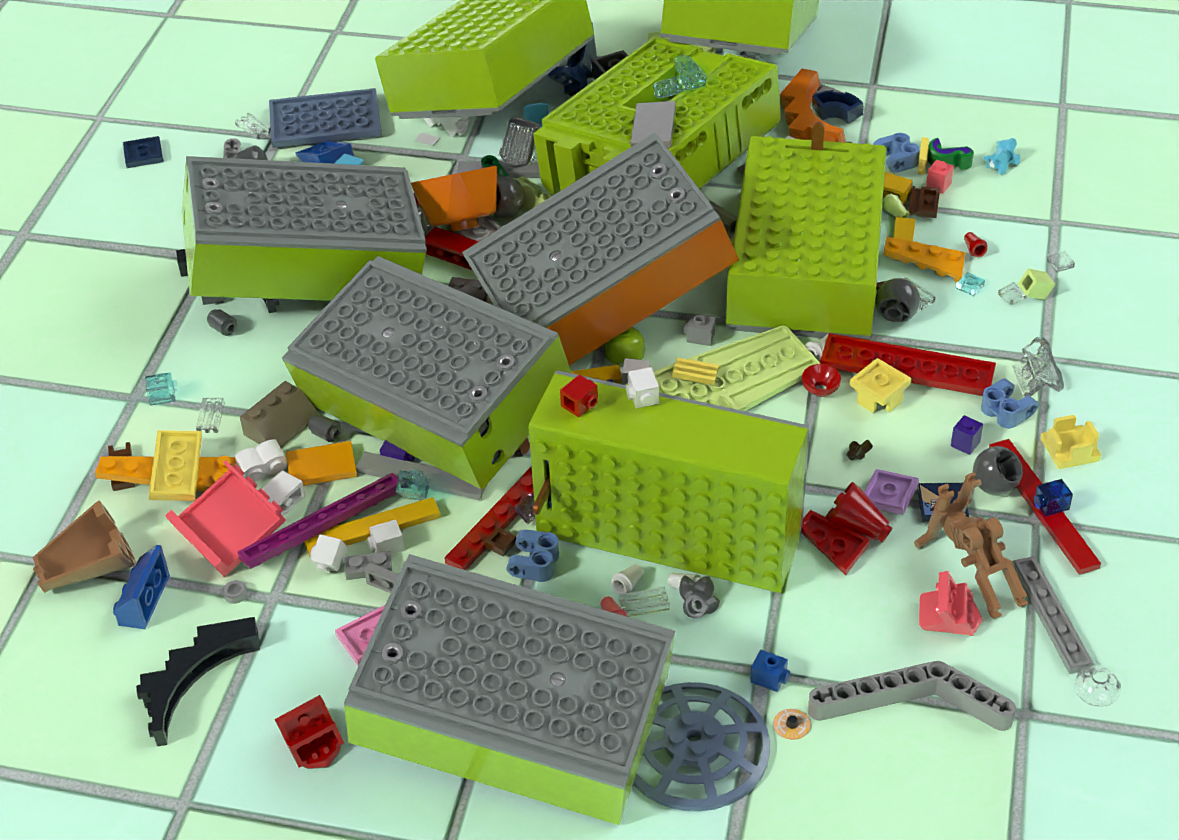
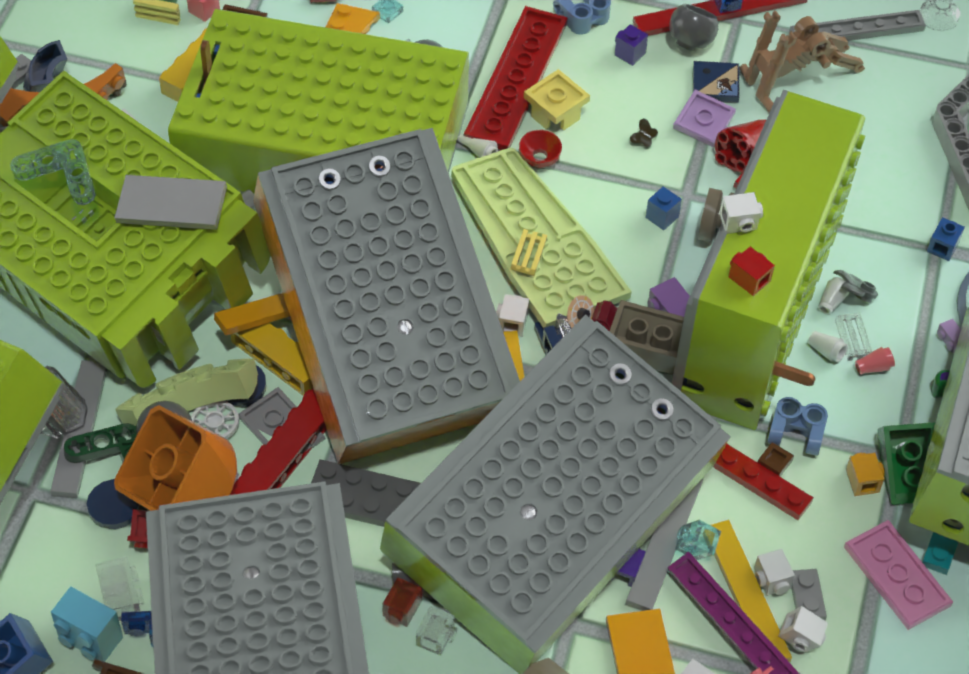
camera: 90 degrees left, 10 degrees up
dark grey brick [308,415,341,442] -> none
light grey plate [364,562,399,593] -> none
plate [513,493,535,525] -> none
medium blue piece [872,132,920,173] -> none
coral piece [919,571,983,636] -> none

